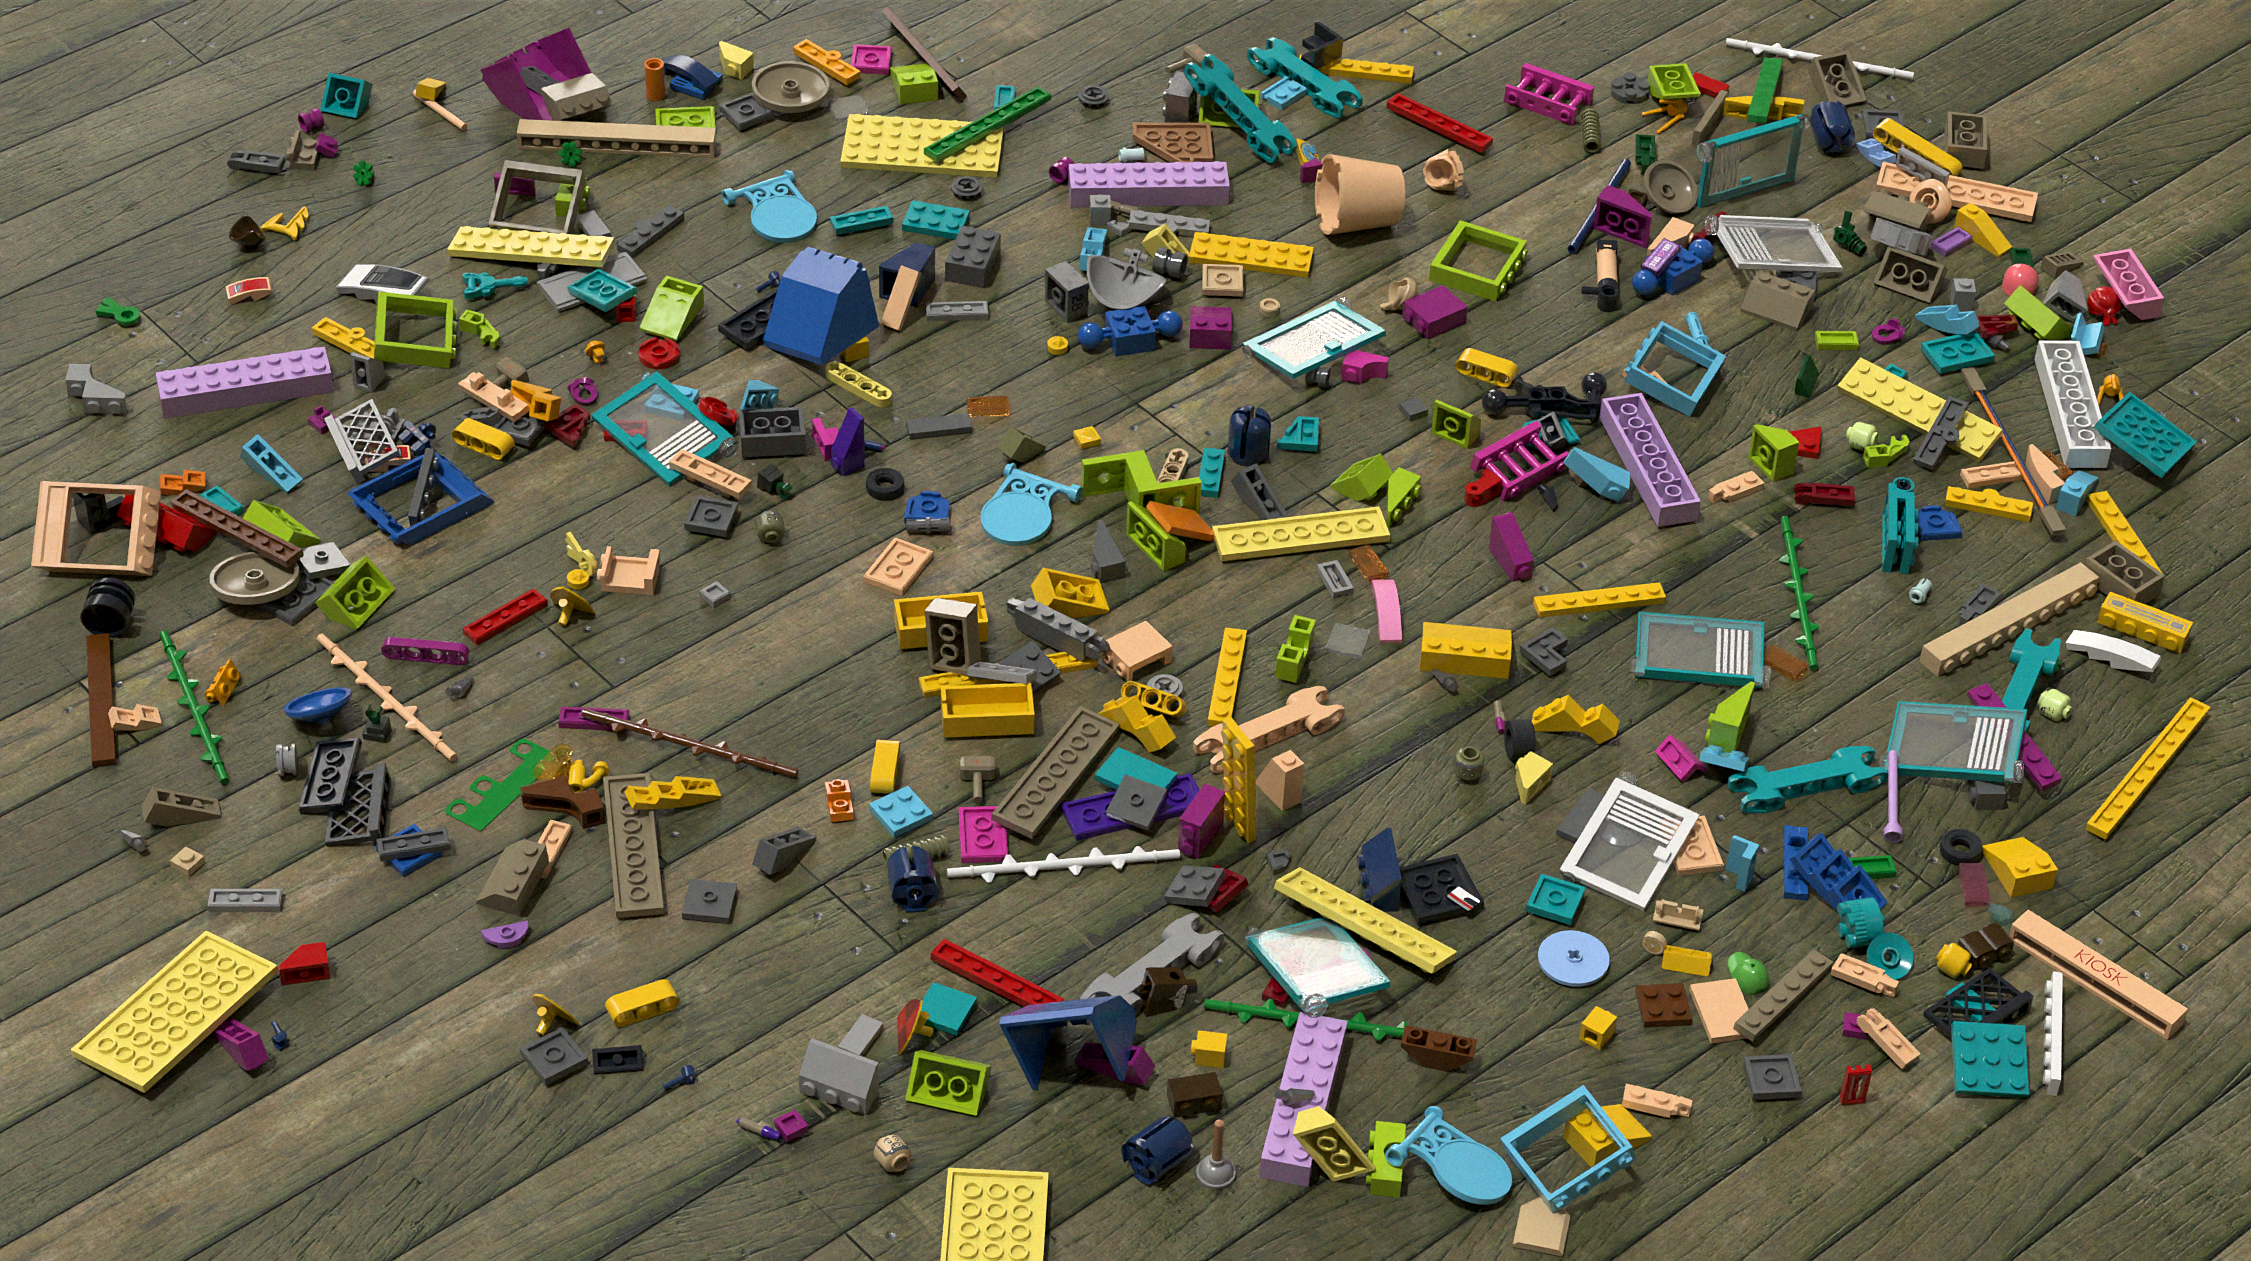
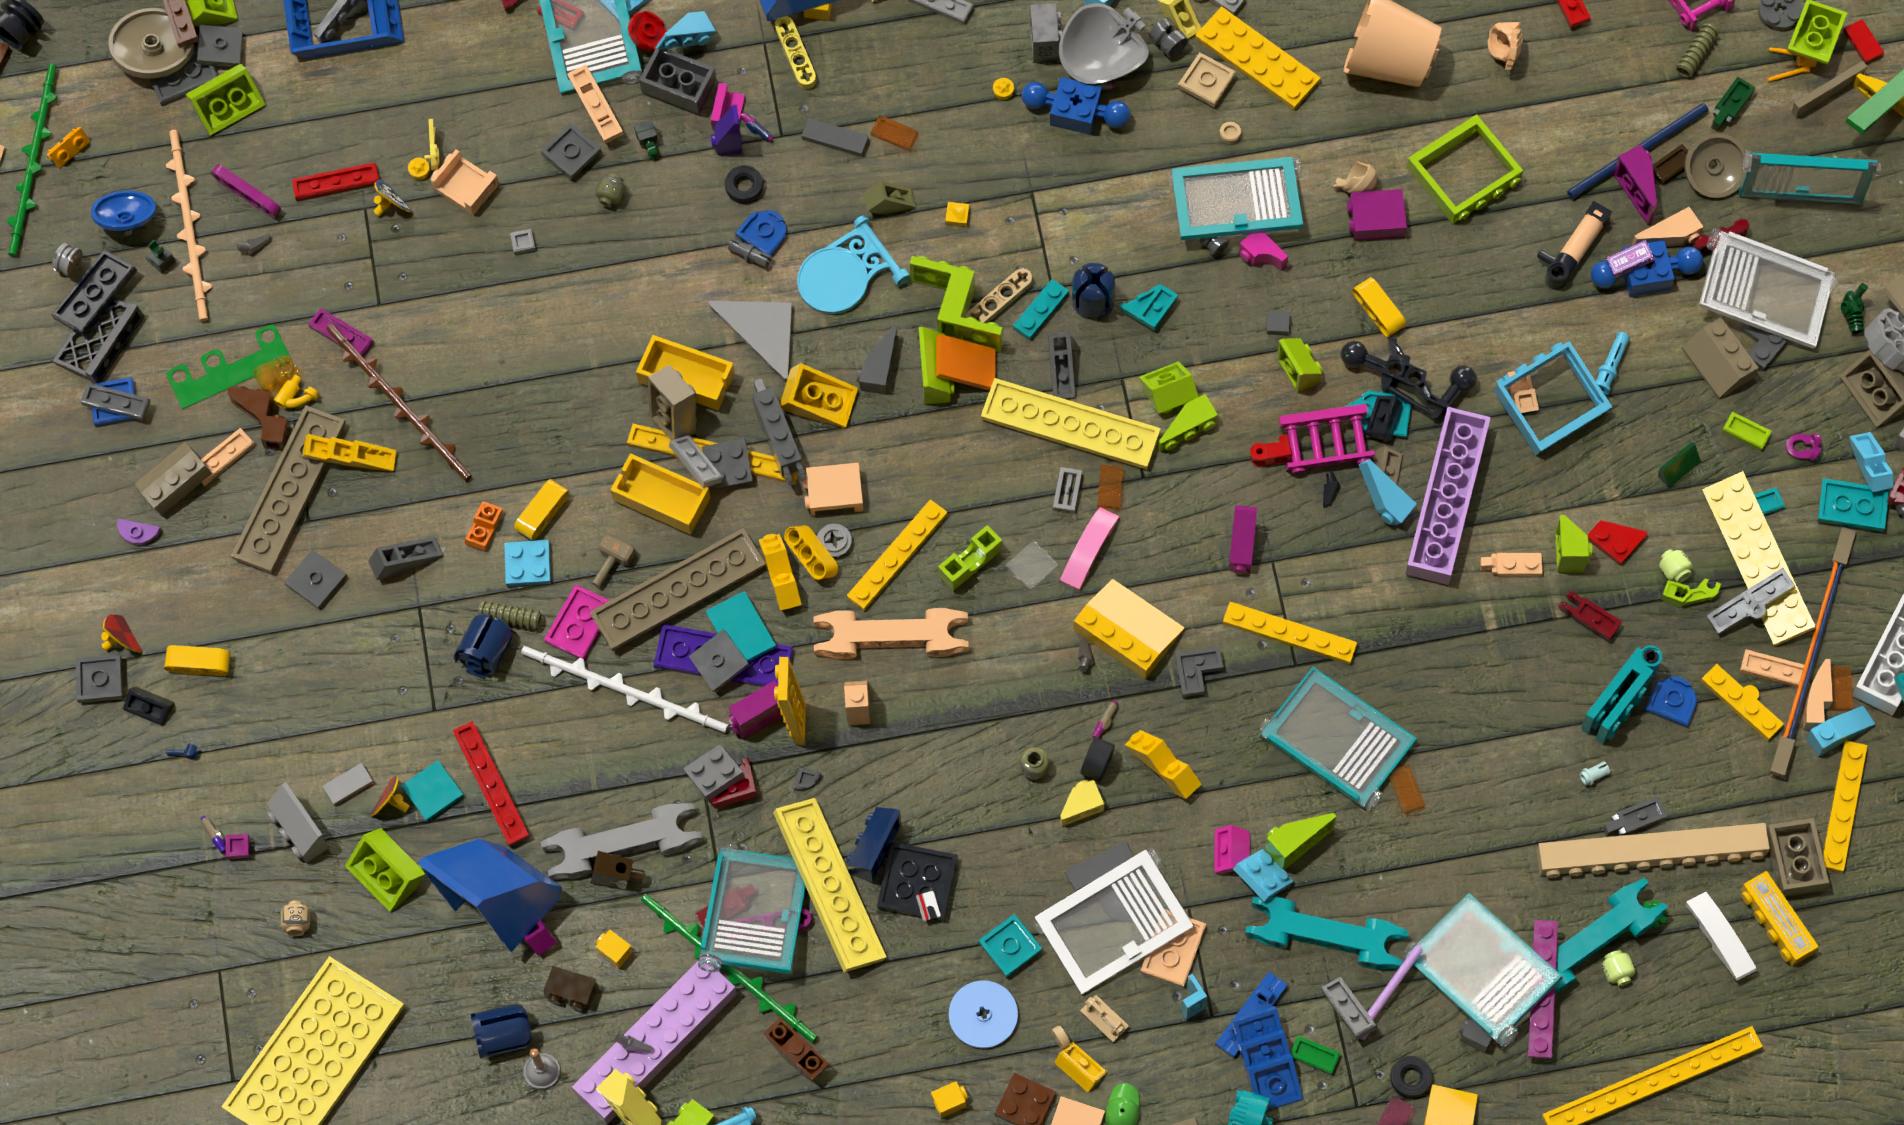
camera: 35 degrees right, 25 degrees up
light nougat tile [863,538,933,596] -> none
magenta slope [1189,306,1232,350] -> none
green plant [1779,516,1819,671] -> none
none -> light grey tile [709,301,792,382]
none -> tile [1321,976,1377,1040]

